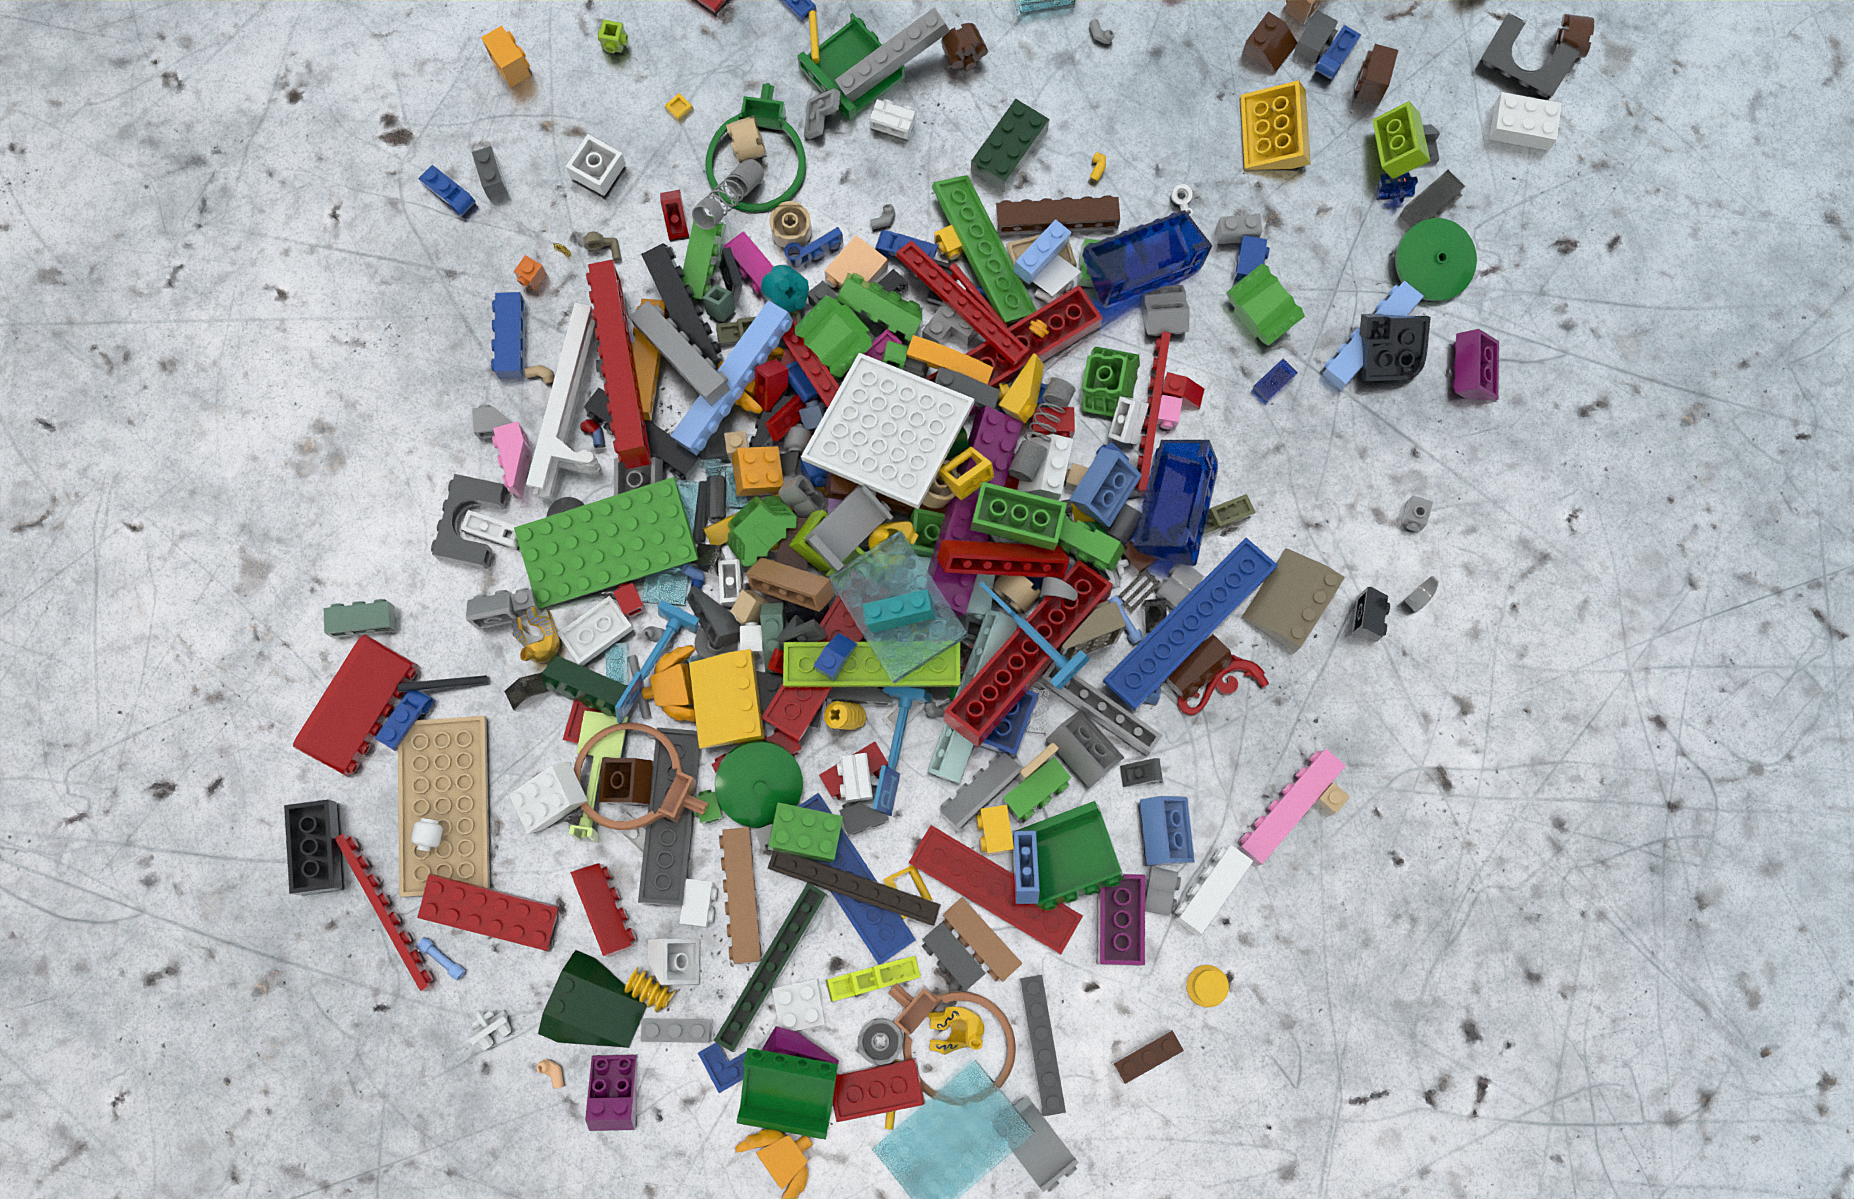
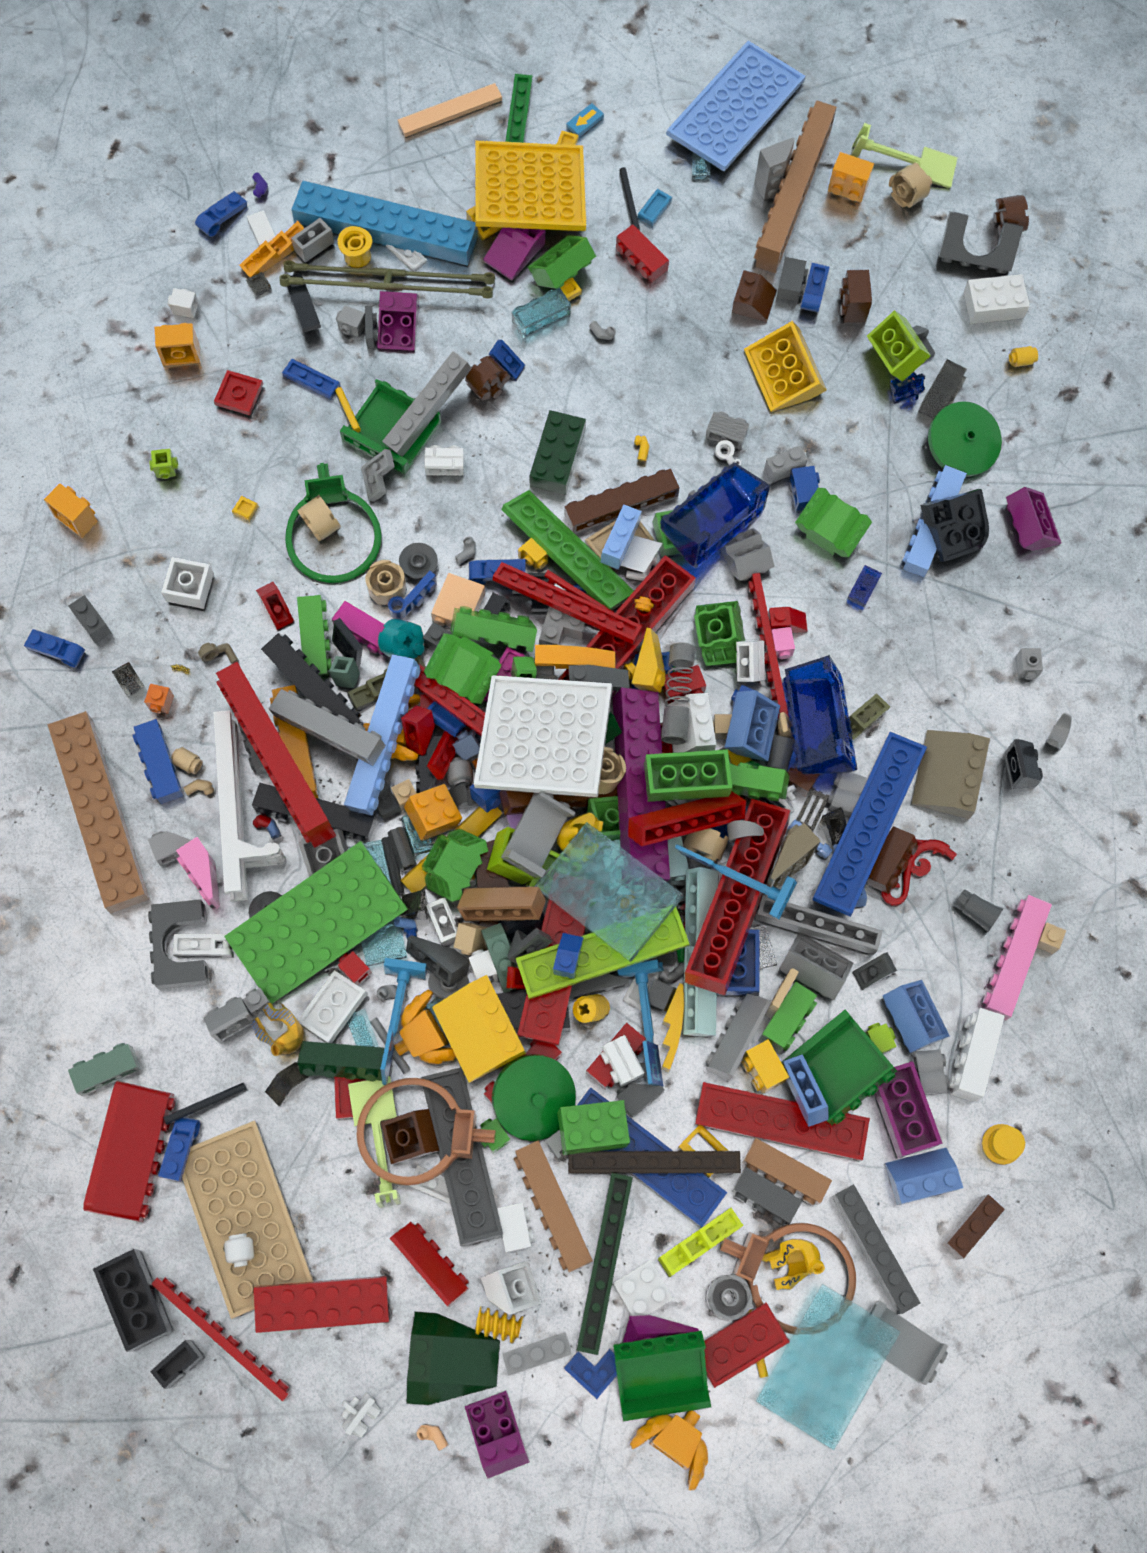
camera: 20 degrees left, 5 degrees down
light blue bar [416,937,466,981] -> none
white brick [509,761,588,834] -> none
light grey piece [692,159,764,230] -> none
clear light blue plate [700,459,726,476] -> none
light grey brick [778,475,829,518] -> none
teal brick [863,589,936,633] -> none
yellow tile [938,447,994,501] -> none
none -> medium nougat brick [47,711,150,914]
none -> clear smoke slope [112,662,144,696]
none -> black piece [150,1340,204,1389]
none -> tan brick [171,747,203,774]
none -> dark grey dish [399,543,438,579]
none -> blue slope [489,340,525,379]
none -> dark grey panel [649,979,677,1011]
none -> yellow slope [661,983,684,1072]
none -> light grey brick [705,411,750,450]
none -> tan slope [777,712,796,740]
none -> lime brick [865,1022,897,1054]
none -> medium blue slope [885,1148,963,1205]
none -> dark grey plant [954,889,1004,932]
none -> yellow brick [1009,346,1038,367]

